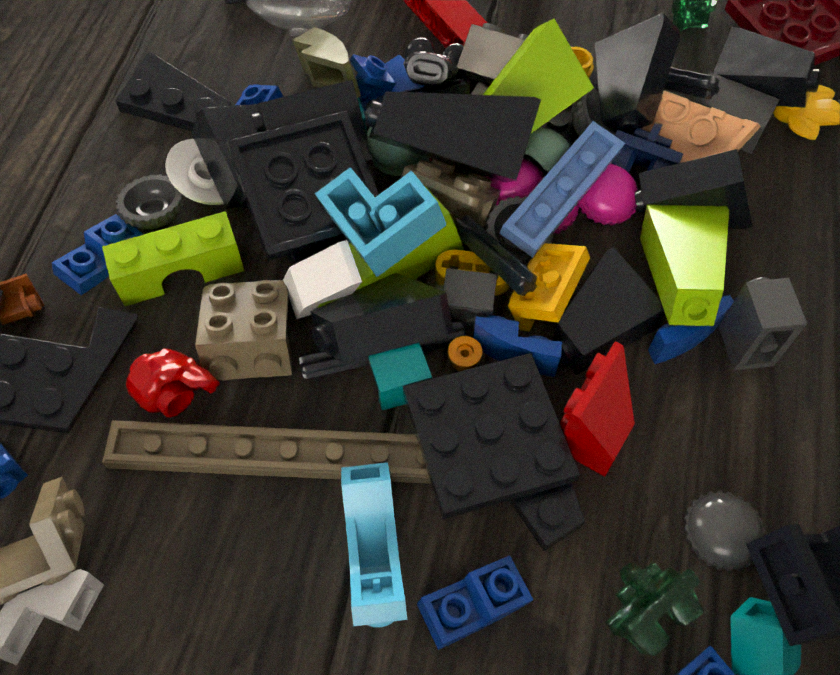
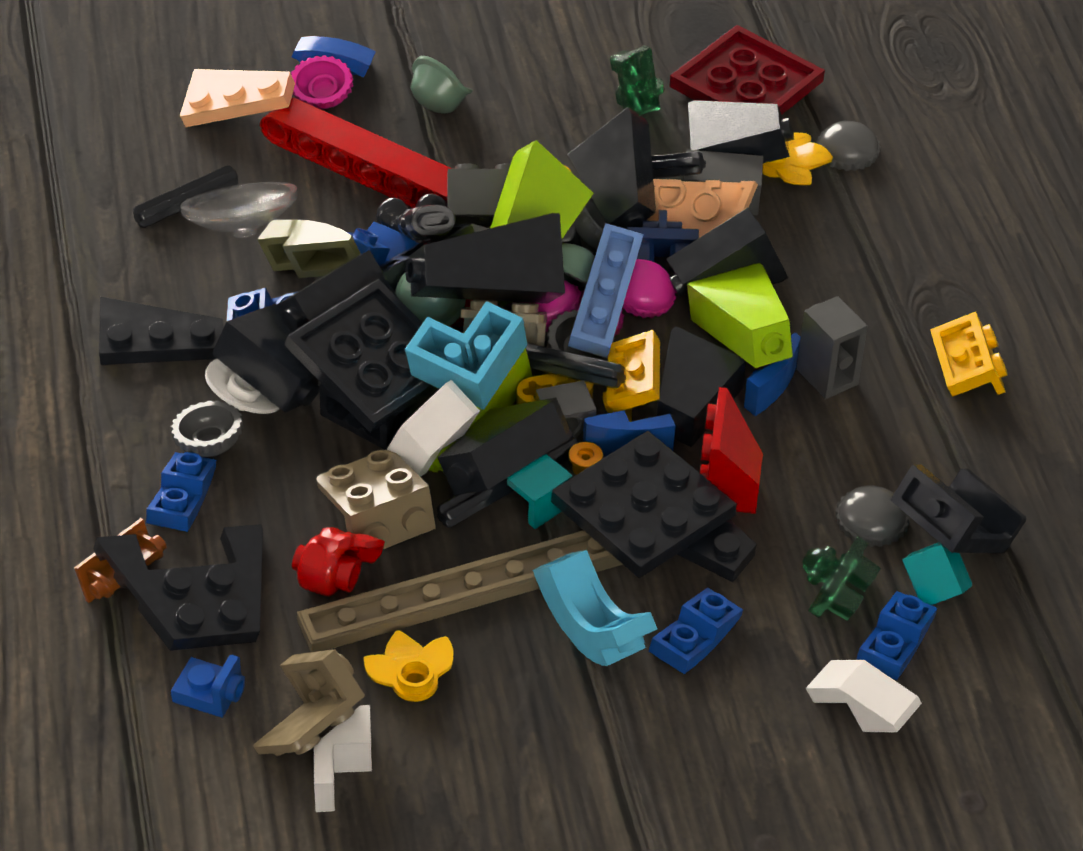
camera: 25 degrees left, 15 degrees down
lime arch [102,211,244,307] -> none
none -> yellow plate [364,630,454,702]

